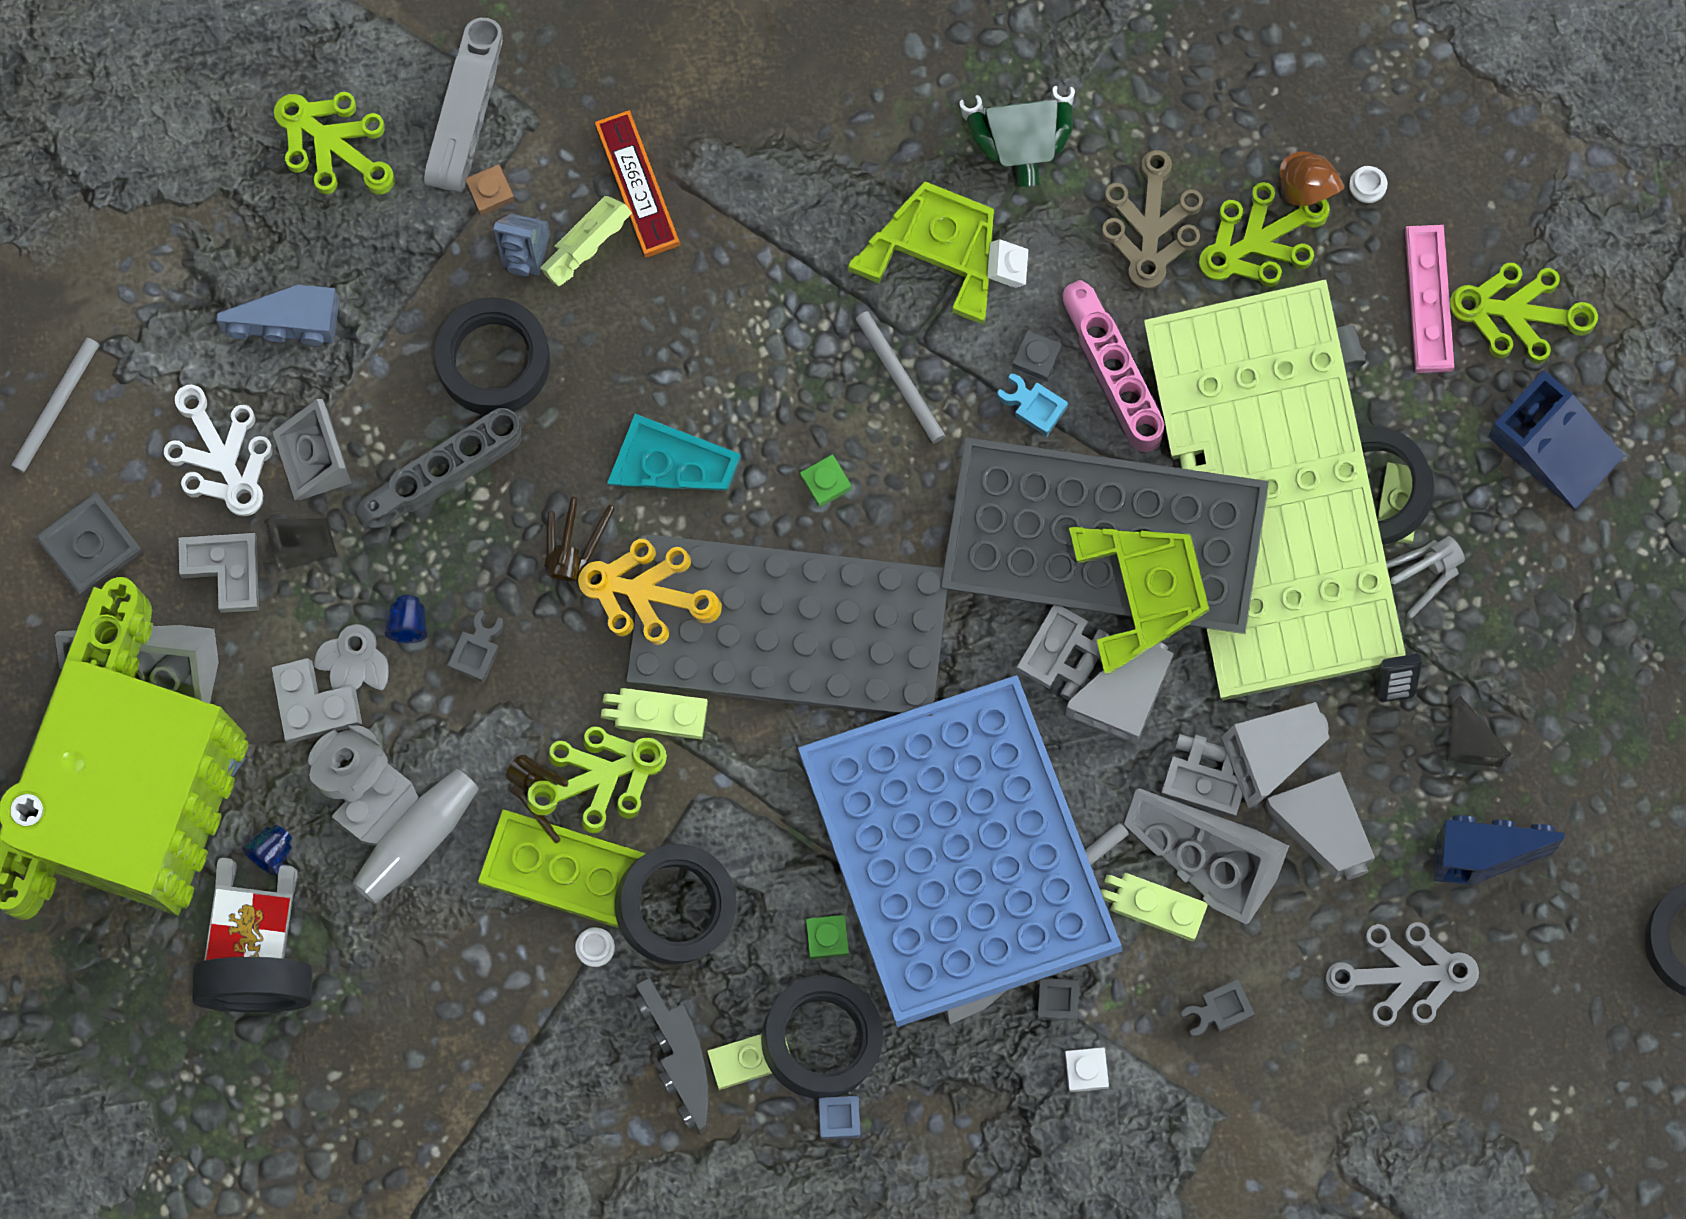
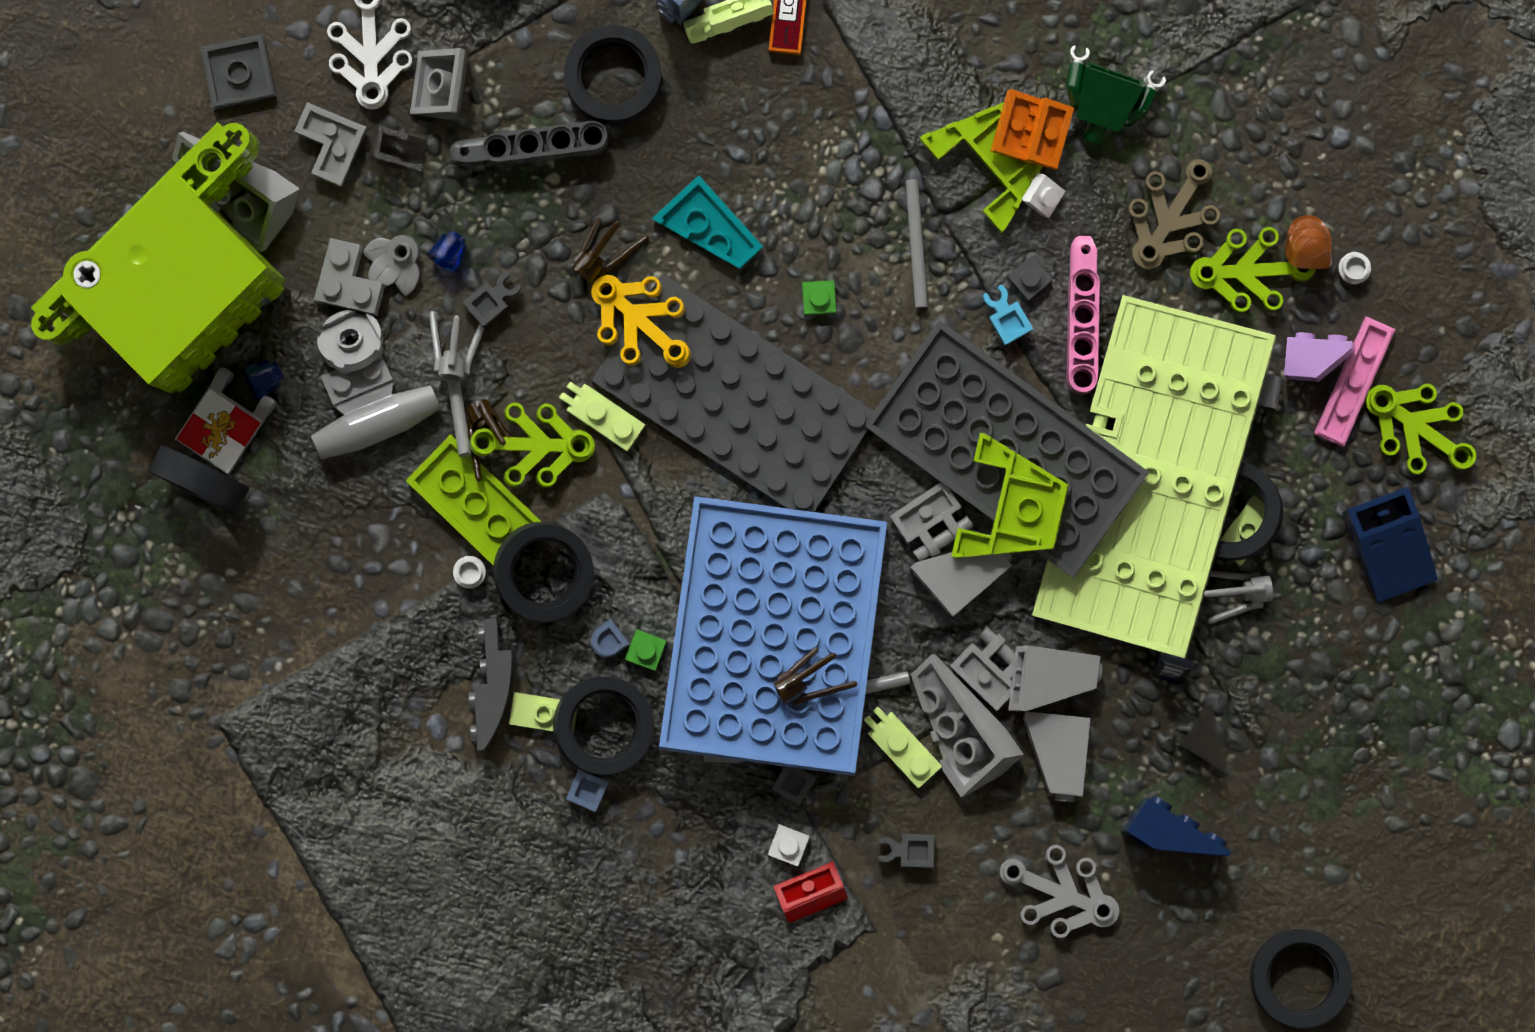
camera: 20 degrees right, 10 degrees up
none -> light grey plant [429,311,484,382]
none -> light grey bar [447,382,472,457]
none -> sand blue tile [591,619,630,658]
none -> dark brown plant [773,647,858,707]
none -> red slope [773,862,848,923]
none -> orange slope [990,89,1074,169]
none -> lavender slope [1284,332,1355,382]

